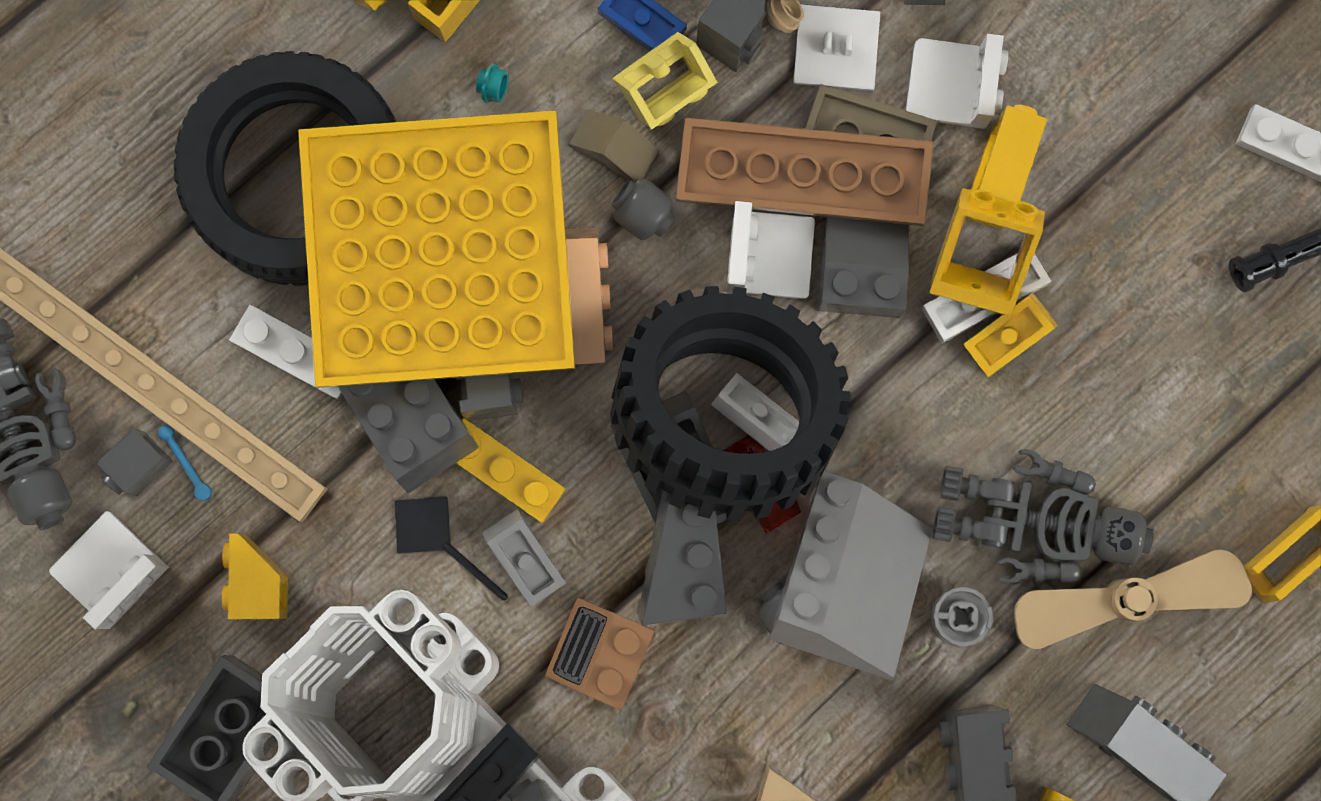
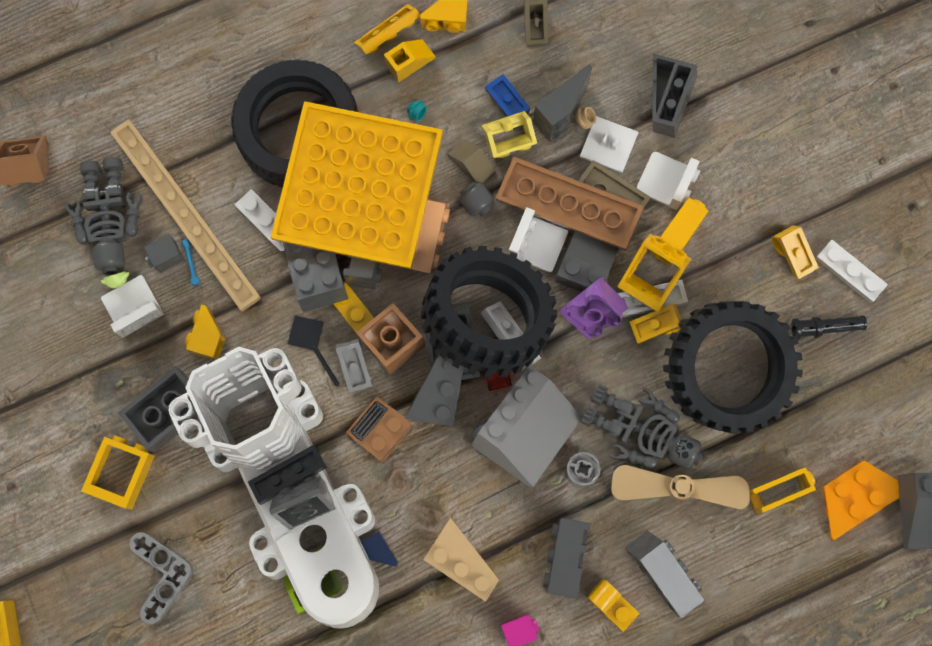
camera: 25 degrees right, 5 degrees down
none -> yellowish green animal [101,271,129,289]
none -> medium nougat slope [356,303,426,375]
none -> medium lavender slope [560,277,628,339]
none -> black tyre [663,301,803,434]
none -> yellow plate [771,225,819,279]

